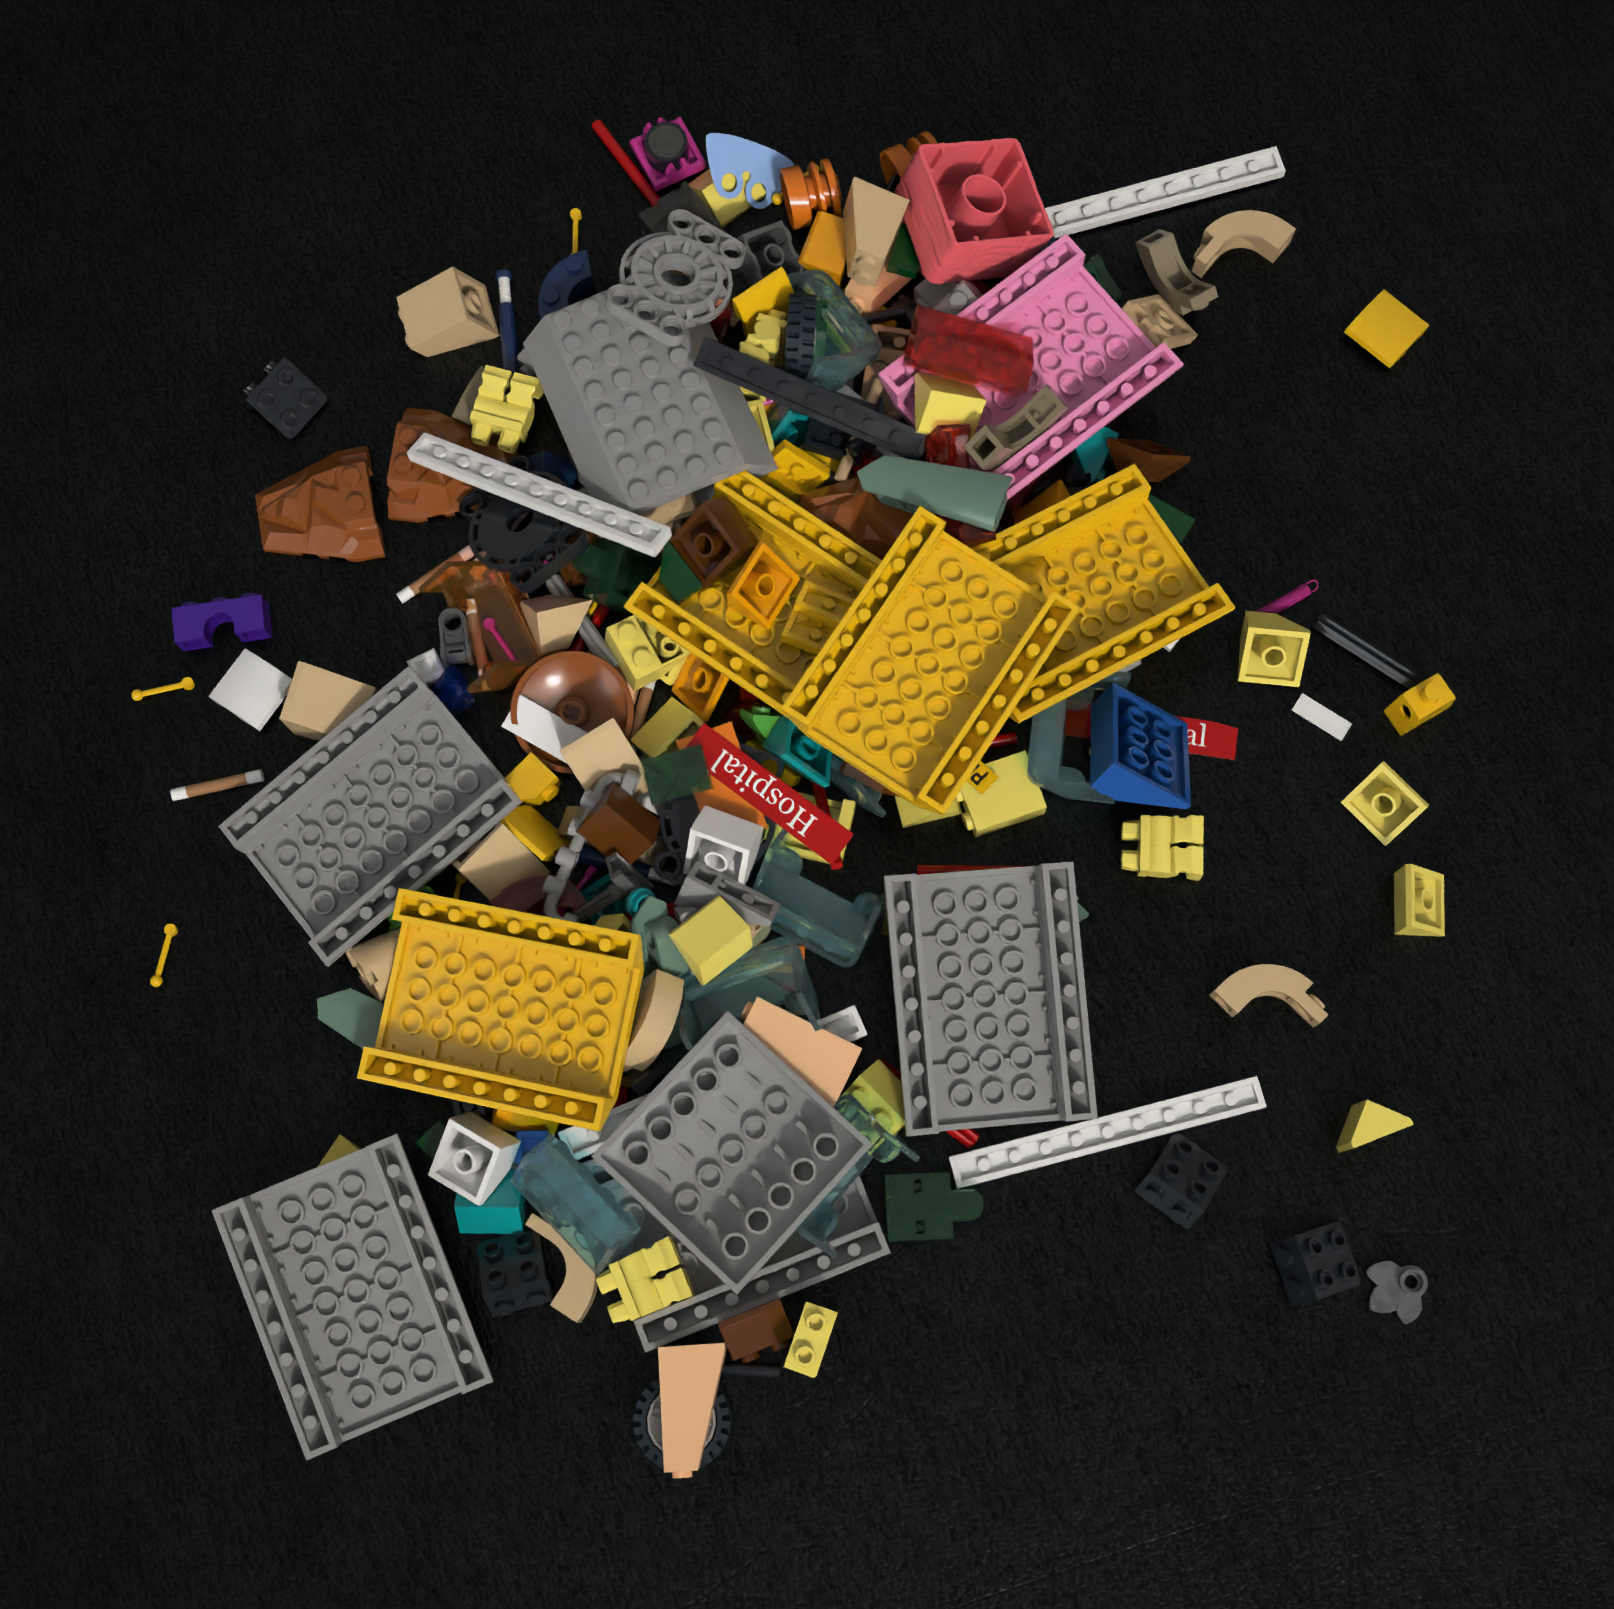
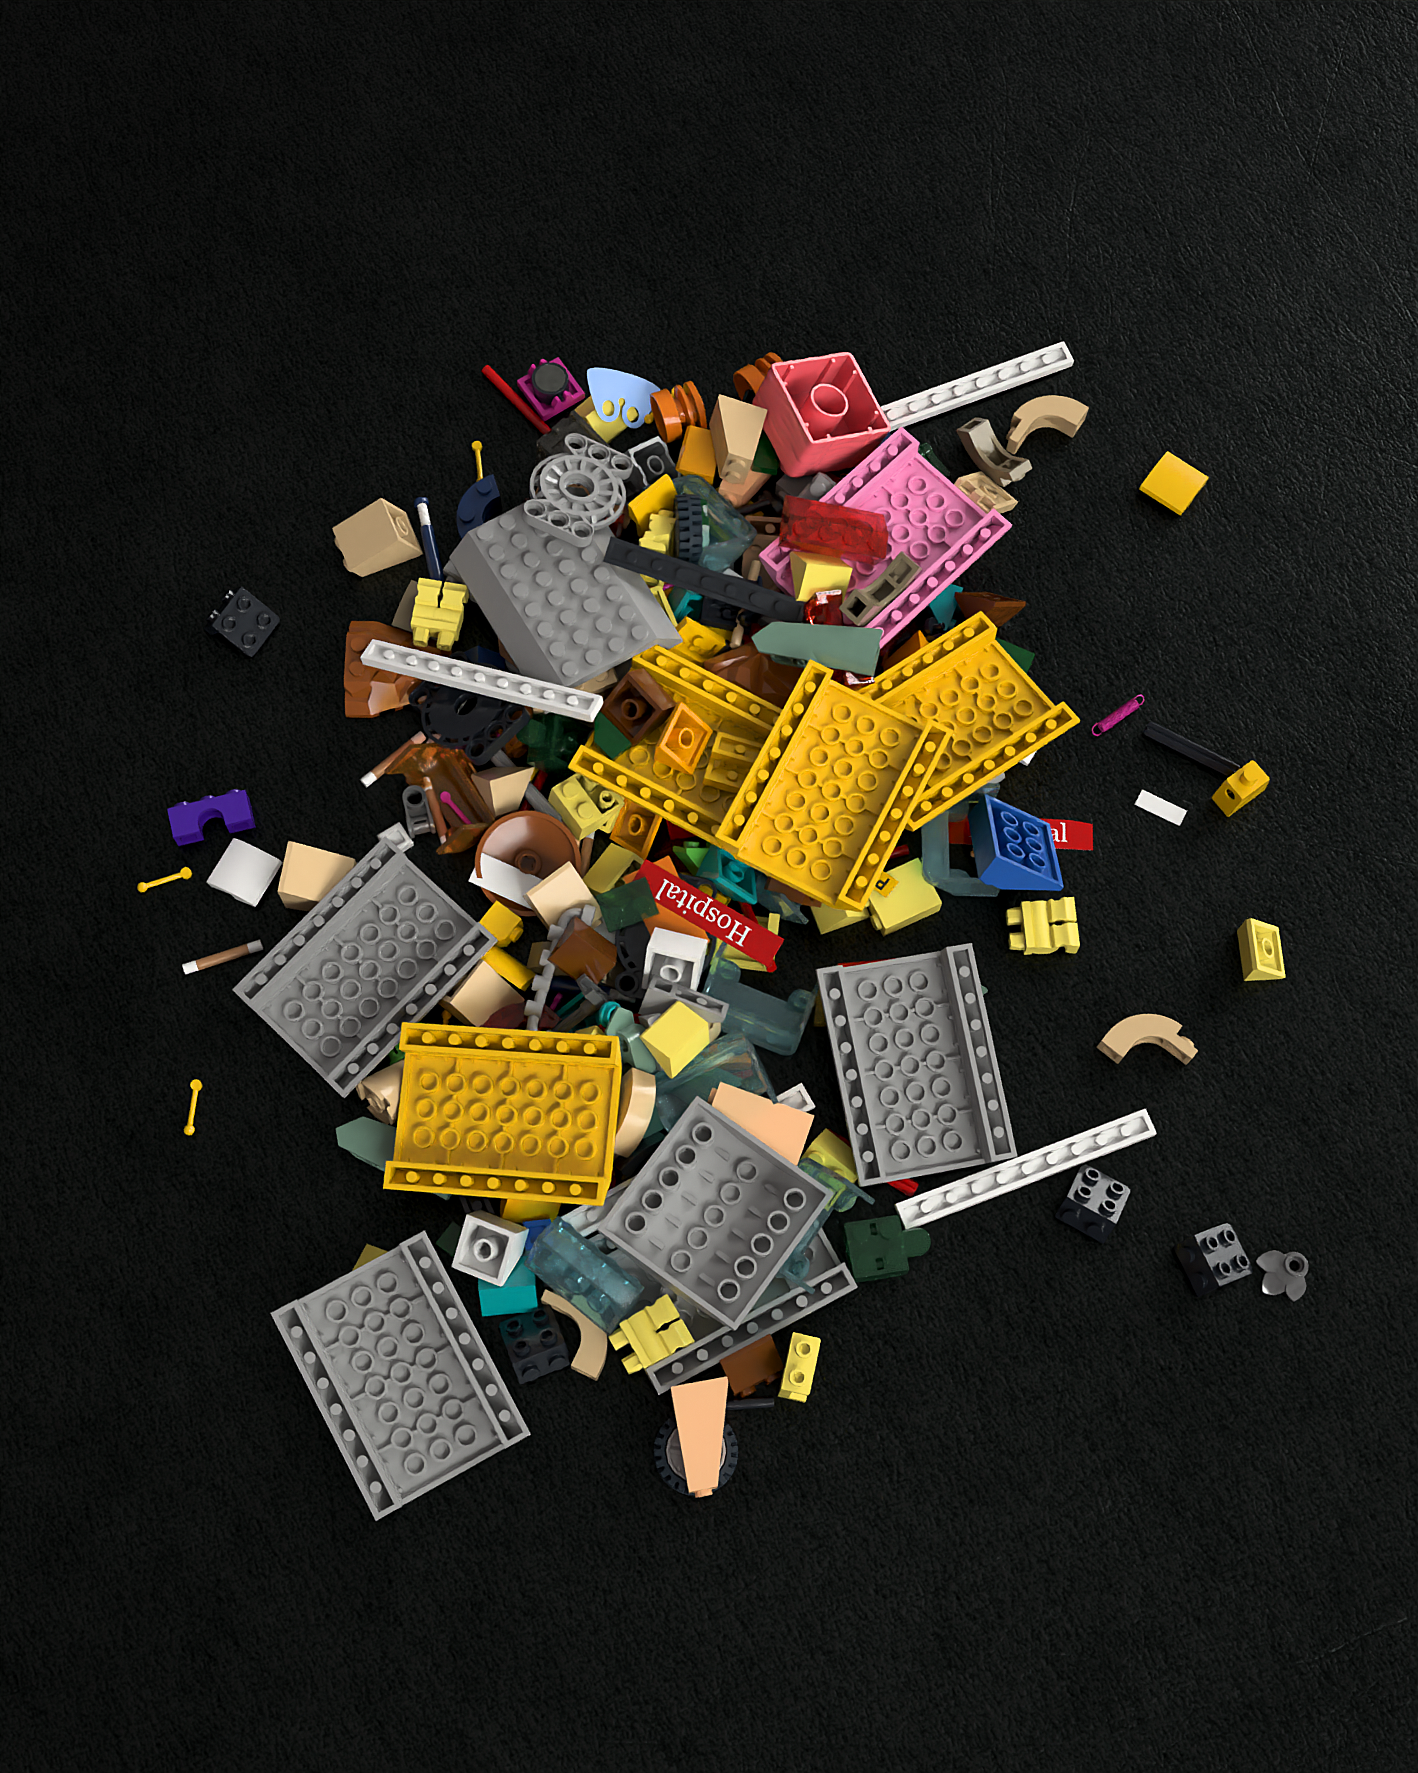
camera: 15 degrees left, 5 degrees down
dark orange wedge [255,445,386,562] -> none
clear blue slope [431,665,475,717] -> none
light yellow slope [1238,611,1311,687] -> none
light yellow slope [1336,1100,1414,1153] -> none
light yellow slope [1341,761,1429,846] -> none

